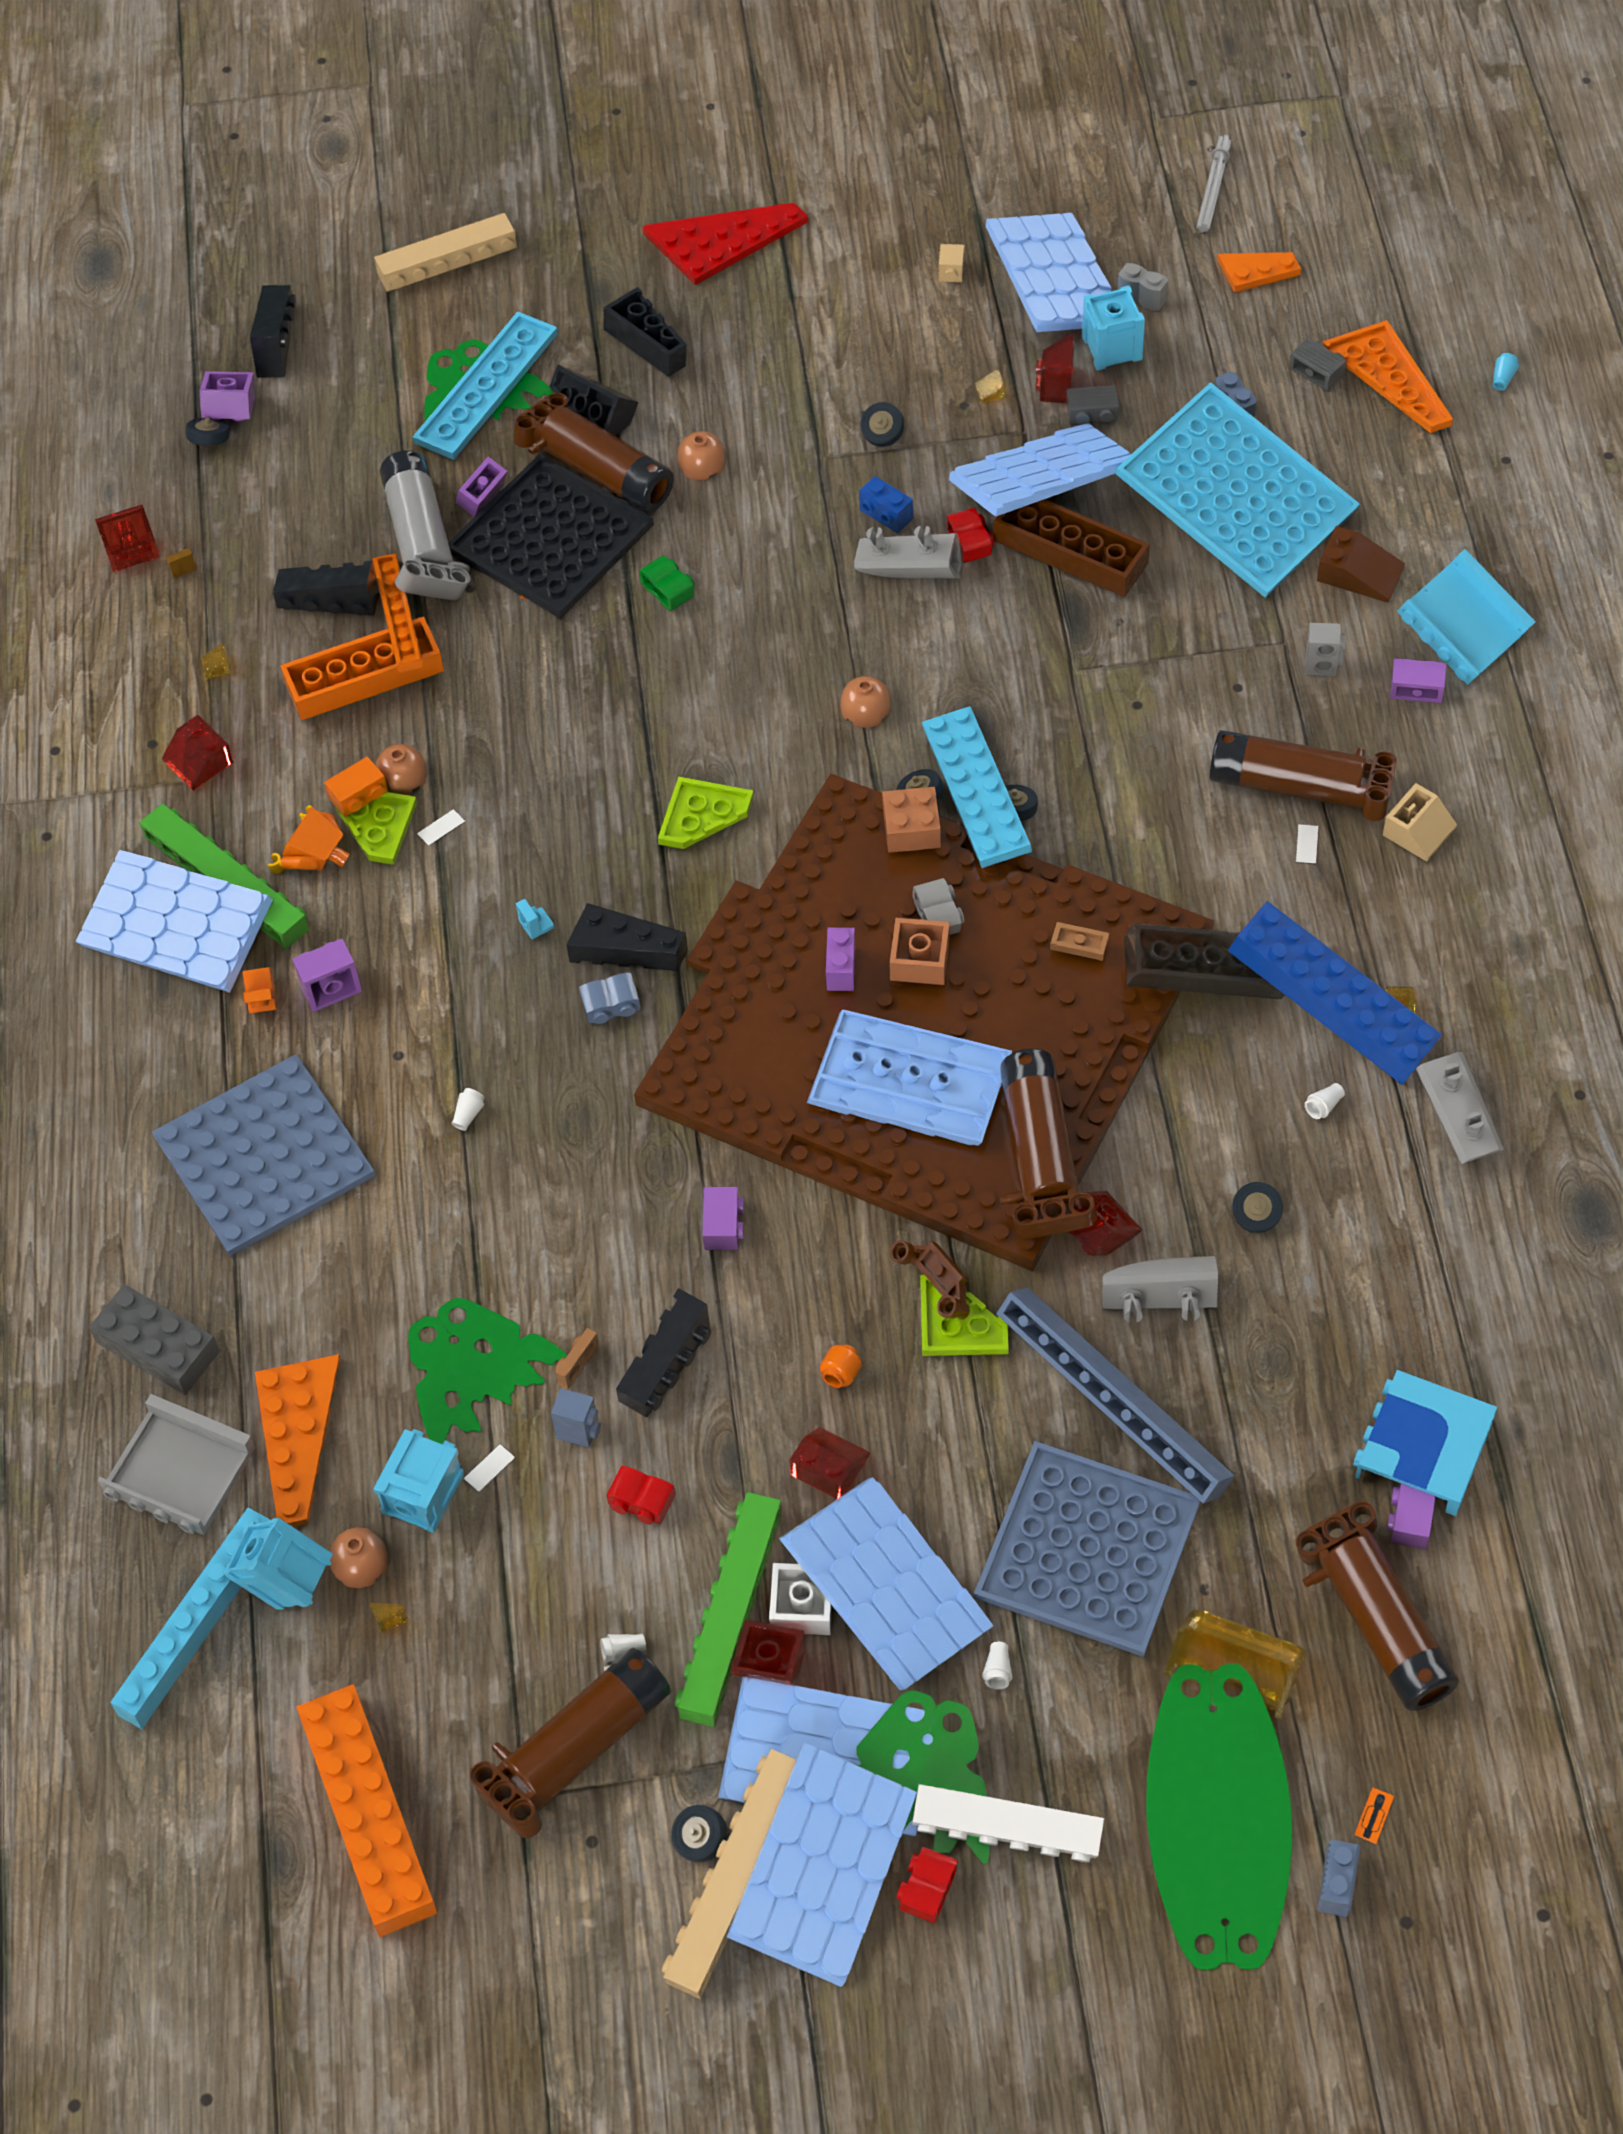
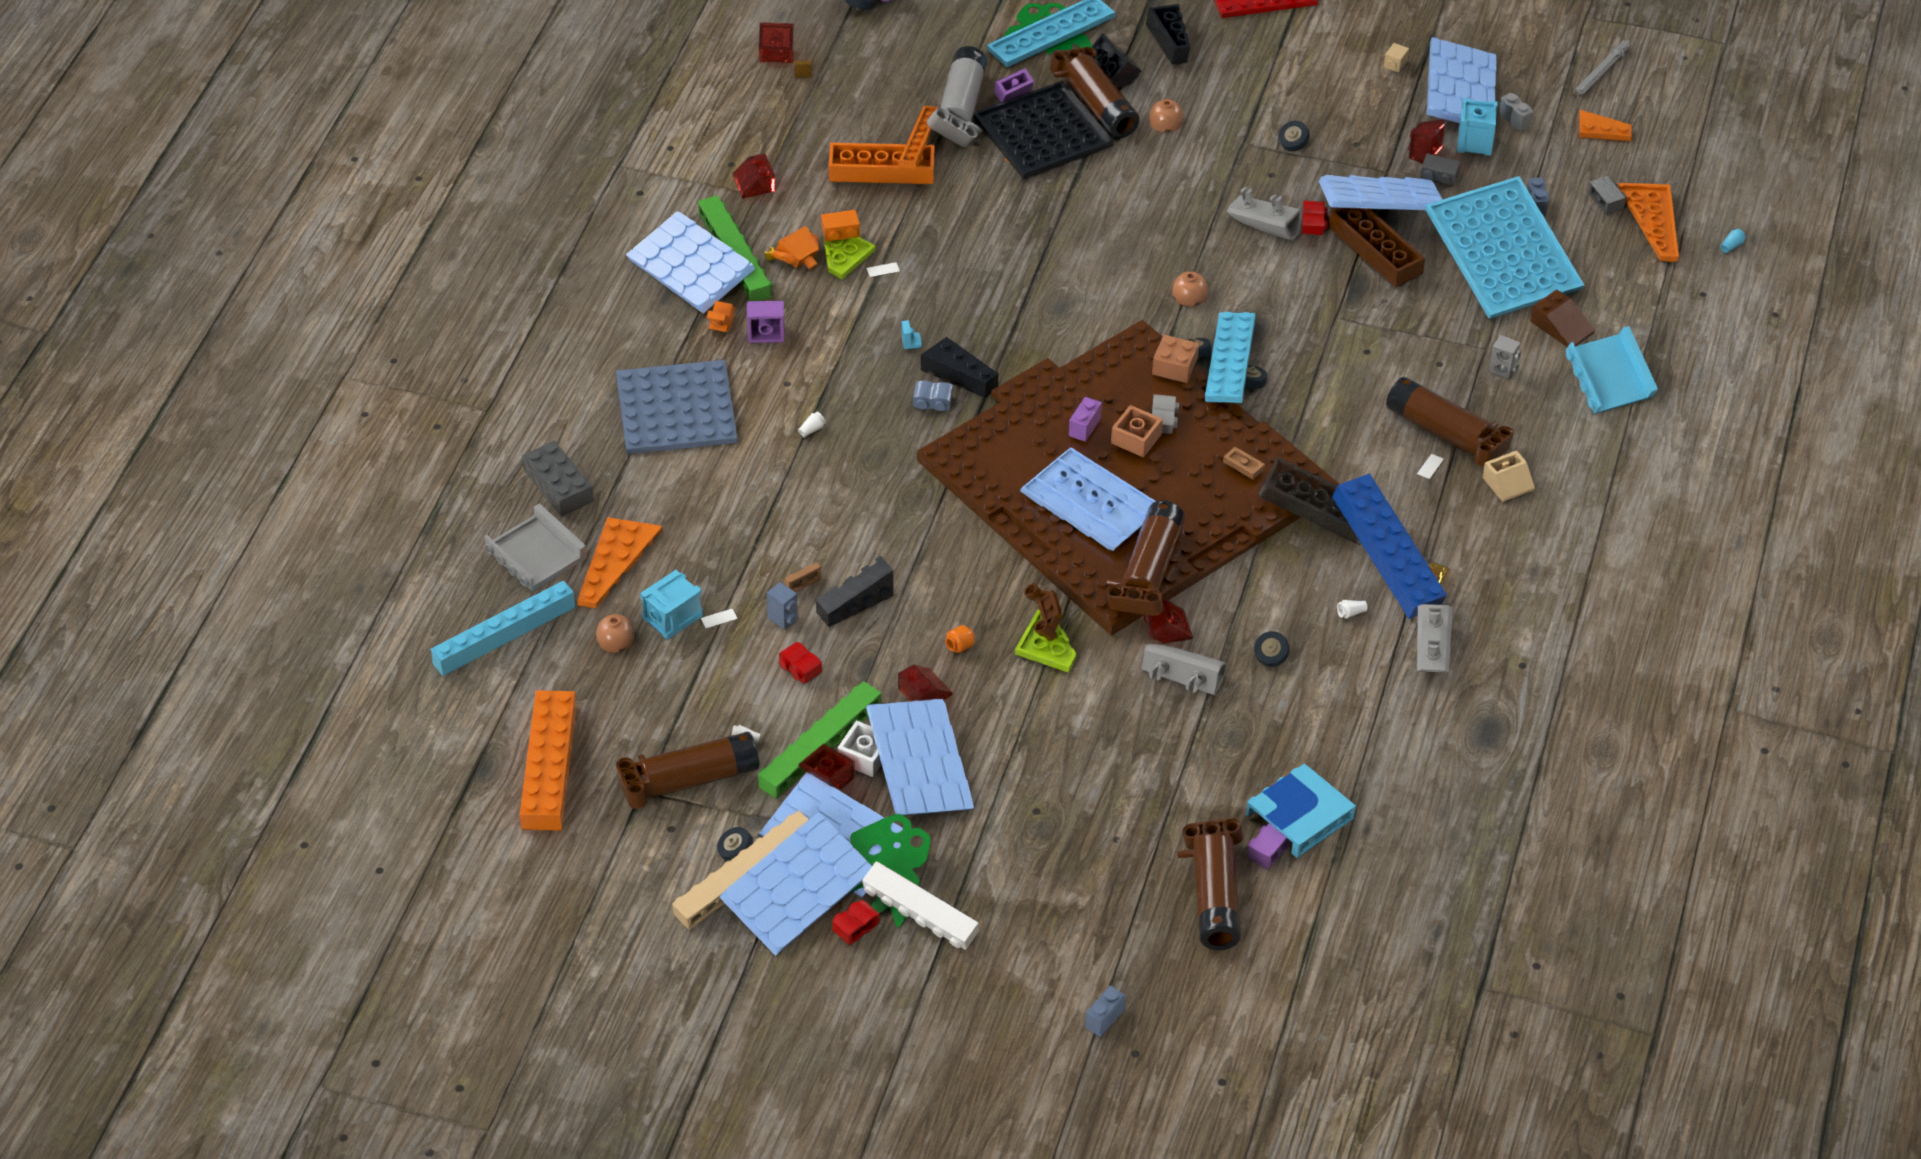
camera: 20 degrees right, 10 degrees down
clear yellow slope [201,644,230,679] -> none
medium azure container [223,1518,333,1610] -> none
black wedge [273,561,380,616] -> none
clear yellow slope [369,1603,408,1632] -> none
nougat cylinder [375,744,427,795] -> none
green piece [408,1298,567,1444] -> none
green brick [639,555,695,611] -> none
lime plate [658,777,754,849] -> none
medium lavender brick [703,1187,744,1250] -> none
blue brick [859,476,913,533] -> none
sand blue plate [974,1441,1201,1657] -> none
clear yellow slope [975,370,1005,403] -> none
white cone [982,1642,1013,1689] -> none
sand blue brick [996,1288,1235,1504] -> none
green piece [1146,1664,1292,1970] -> none
clear yellow windscreen [1164,1610,1306,1718] -> none
orange sticker [1354,1787,1394,1844] -> none
medium lavender brick [1390,658,1446,703] -> none

